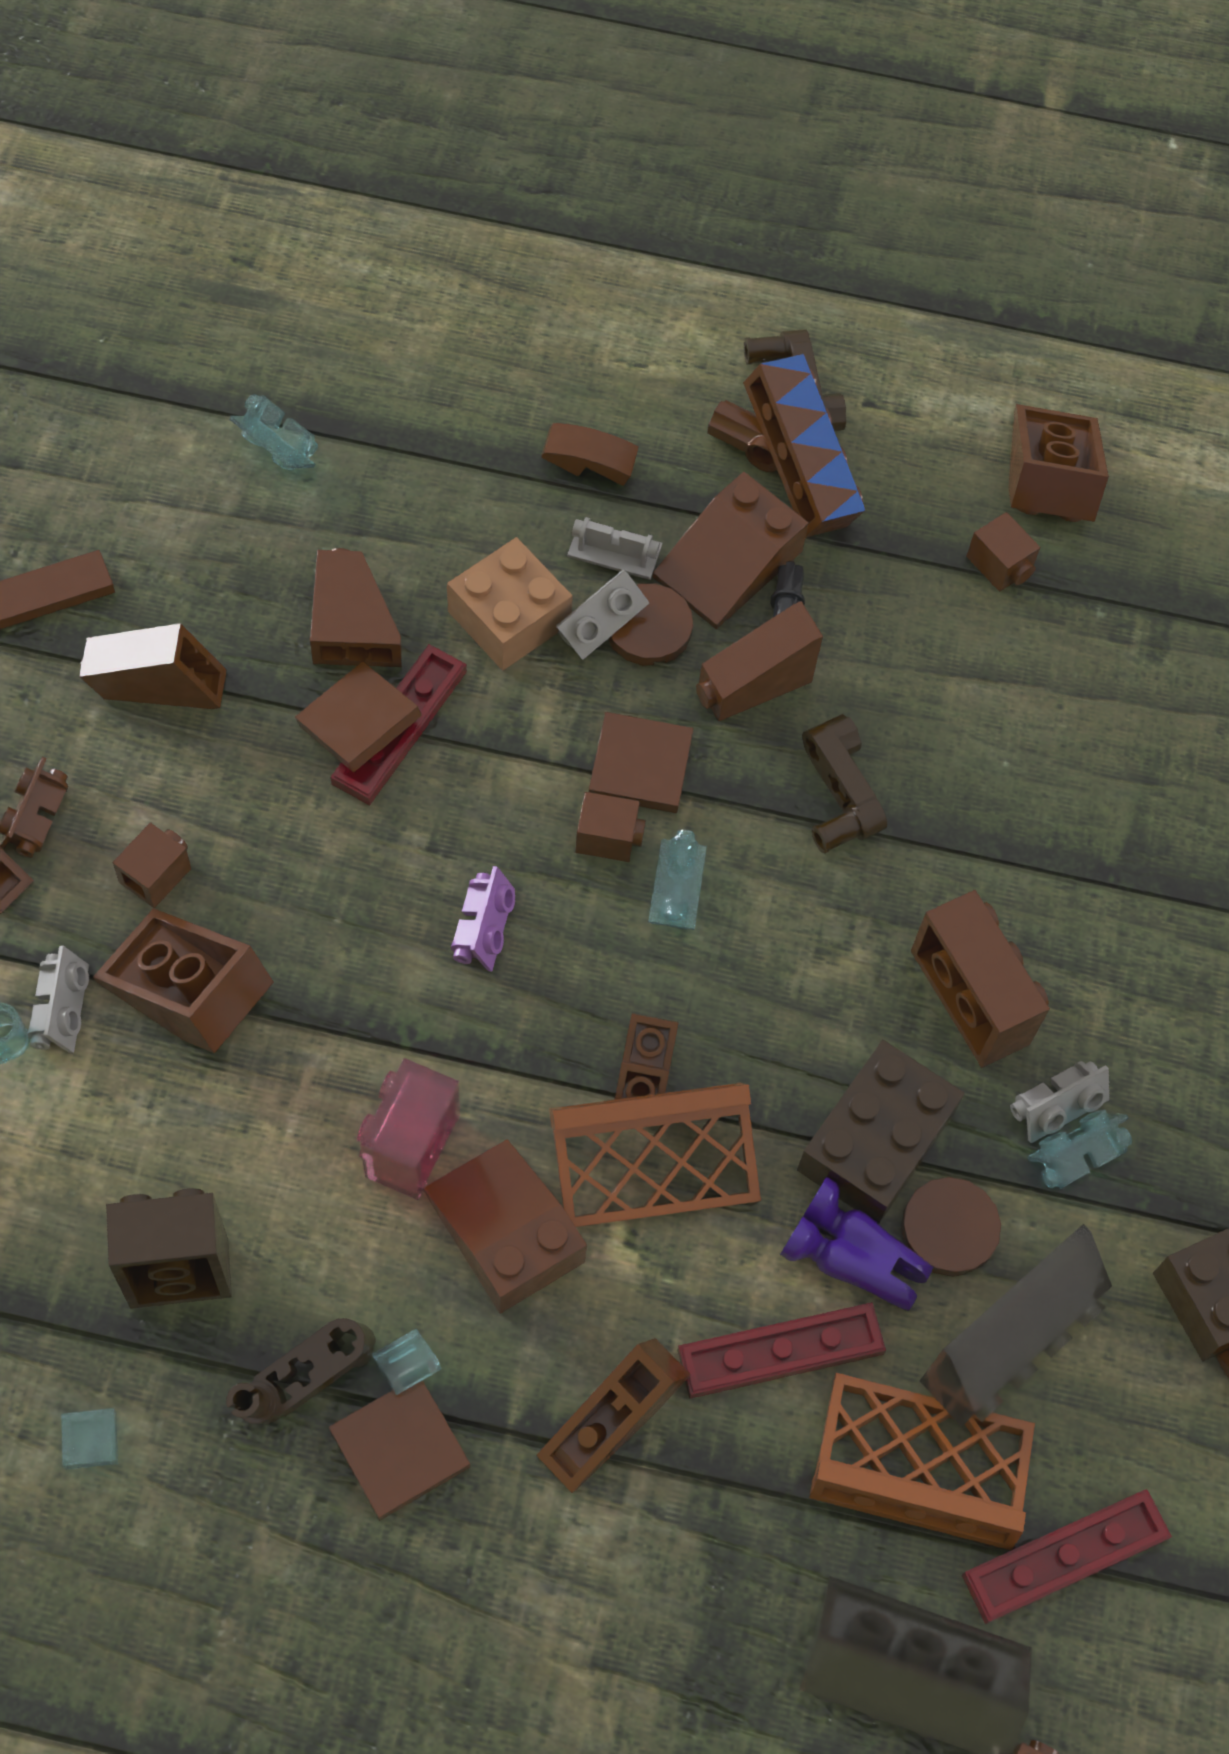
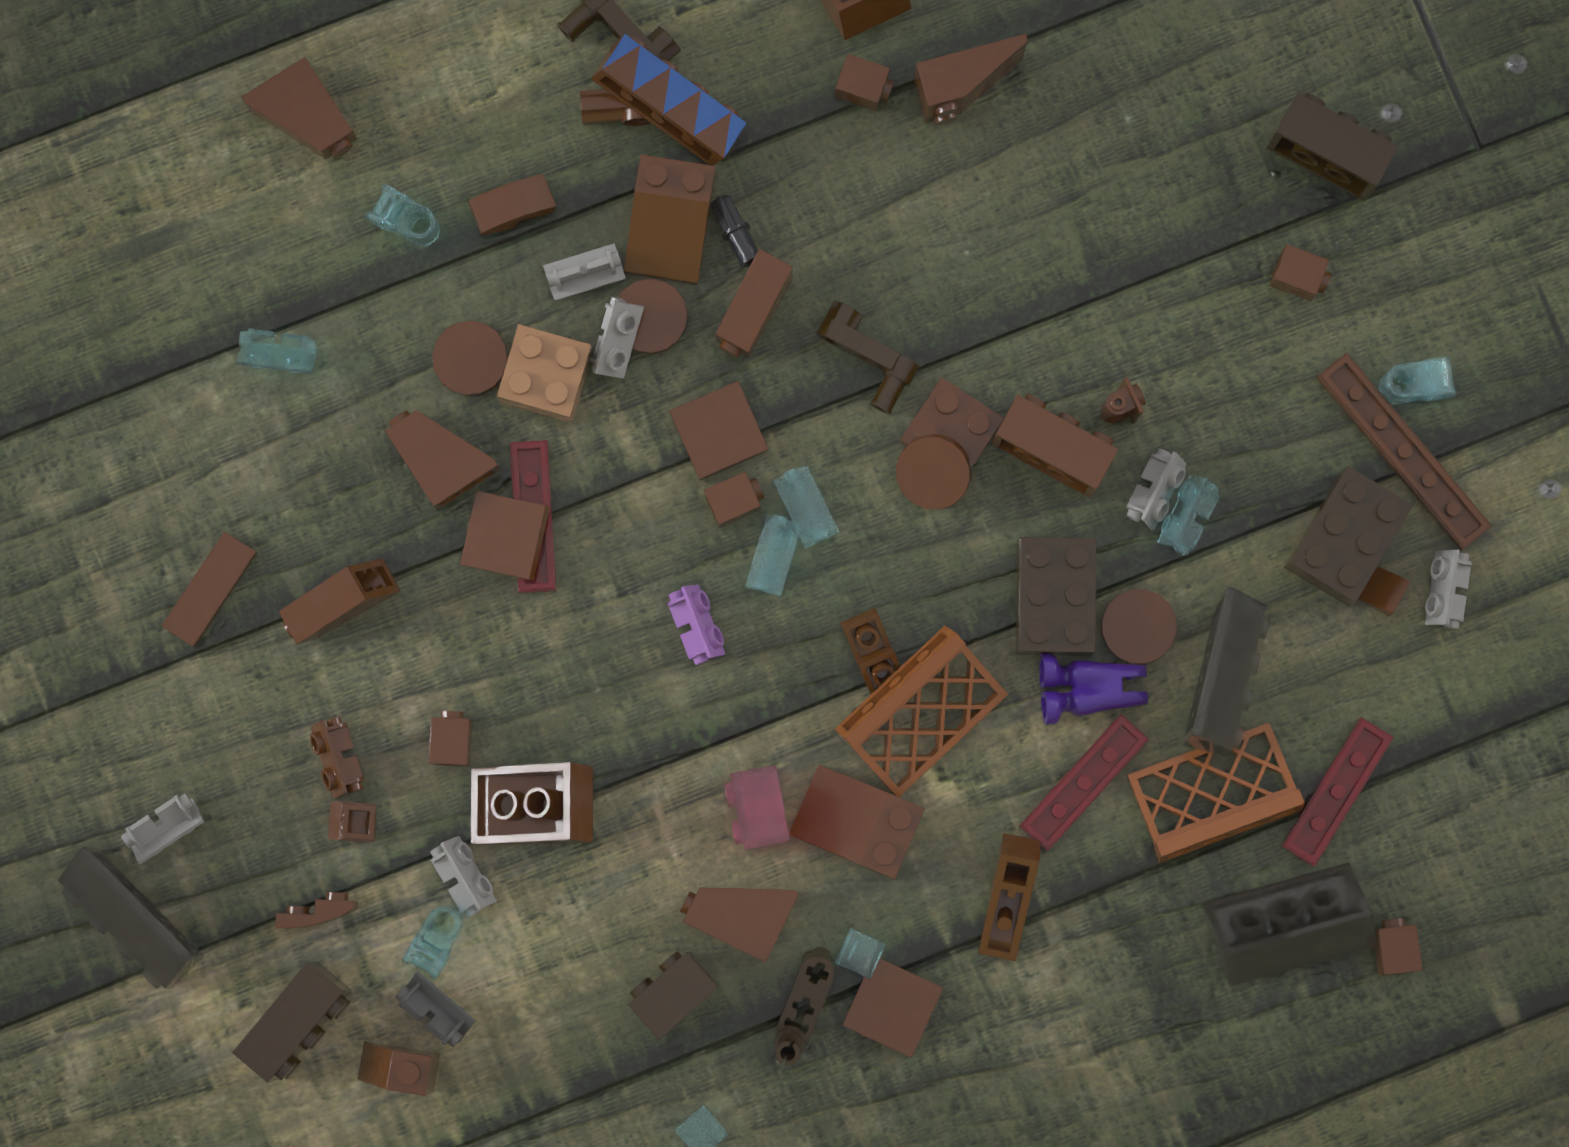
camera: 30 degrees left, 20 degrees up
none -> reddish brown slope [242,57,357,159]
none -> clear light blue piece [365,184,440,247]
none -> reddish brown tile [432,321,508,397]
none -> reddish brown slope [680,887,799,963]
none -> clear light blue hinge [745,514,803,597]
none -> reddish brown tile [896,434,972,509]
none -> reddish brown plate [900,377,1004,468]
none -> reddish brown slope [913,34,1028,125]
none -> reddish brown hinge [1101,377,1146,424]

